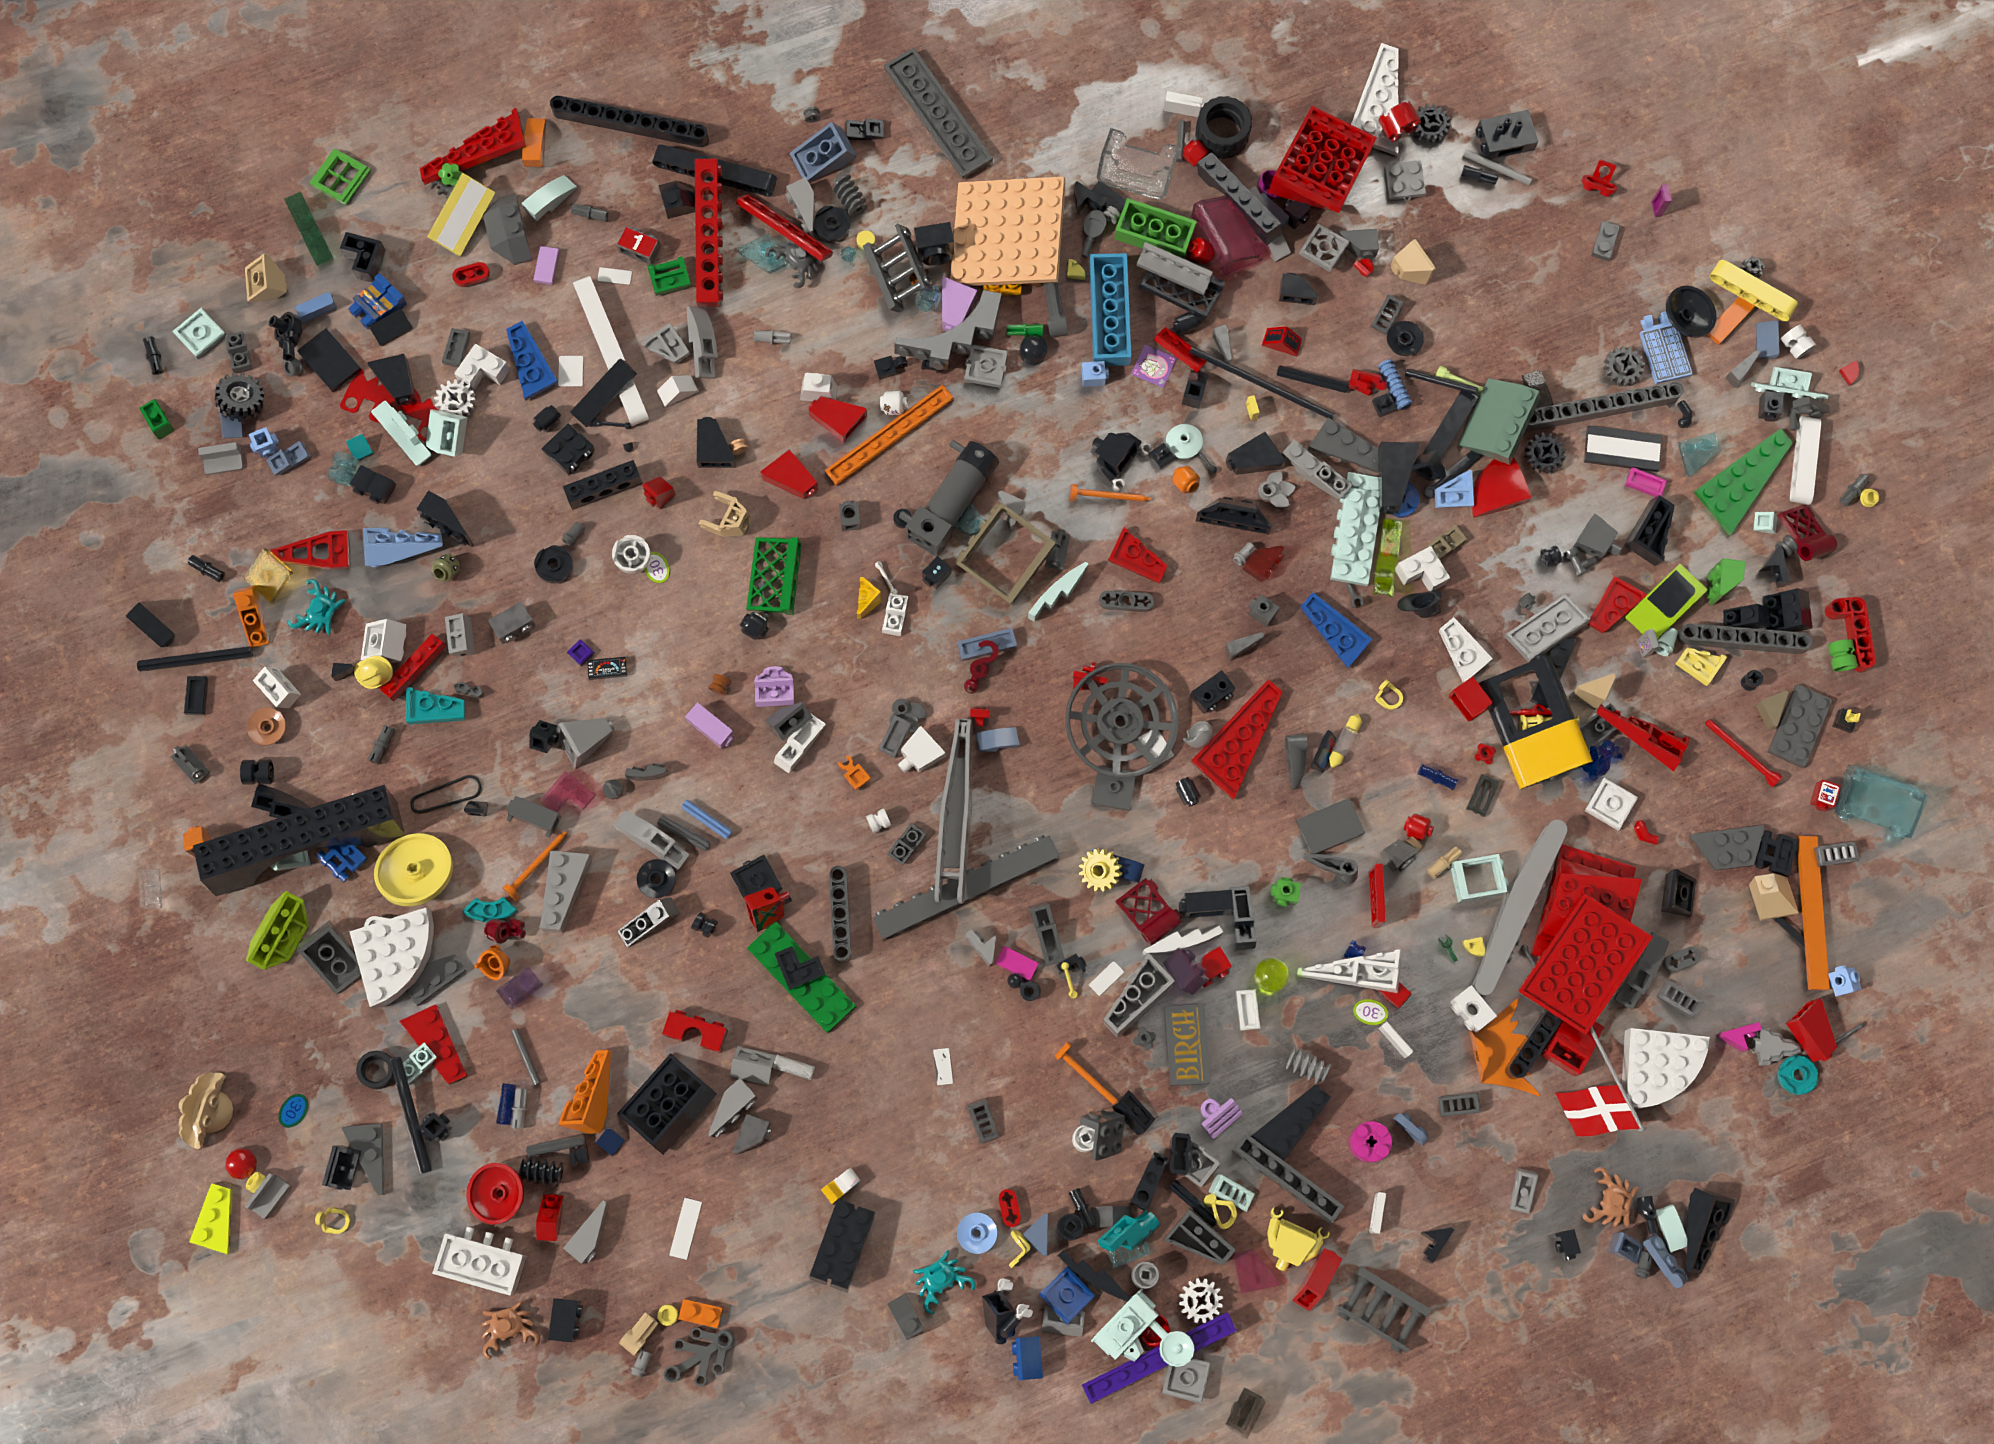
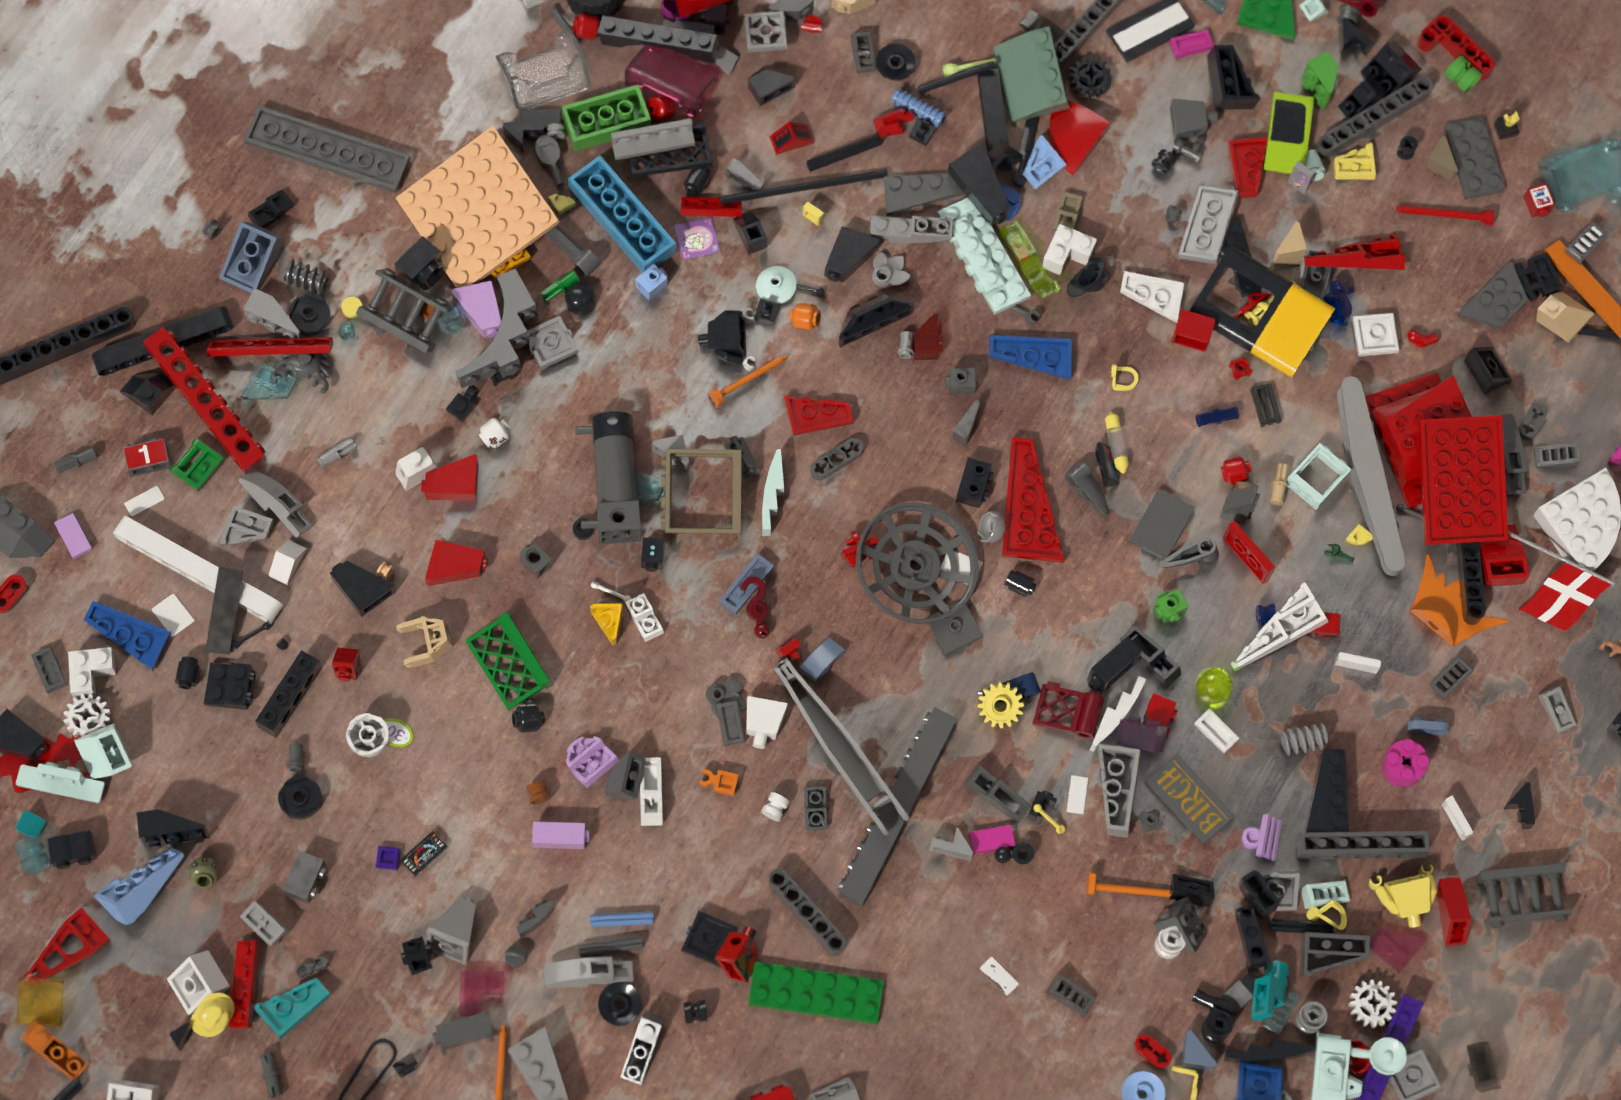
camera: 40 degrees left, 5 degrees down
teal animal [287,579,346,635] -> none
light aqua slope [522,175,577,221] -> none
white piece [773,1054,815,1080] -> none
black plate [774,946,826,990] -> none
orange tile [825,384,954,486] -> none
sticker [1353,999,1388,1025] -> none
white brick [1450,985,1497,1033] -> none

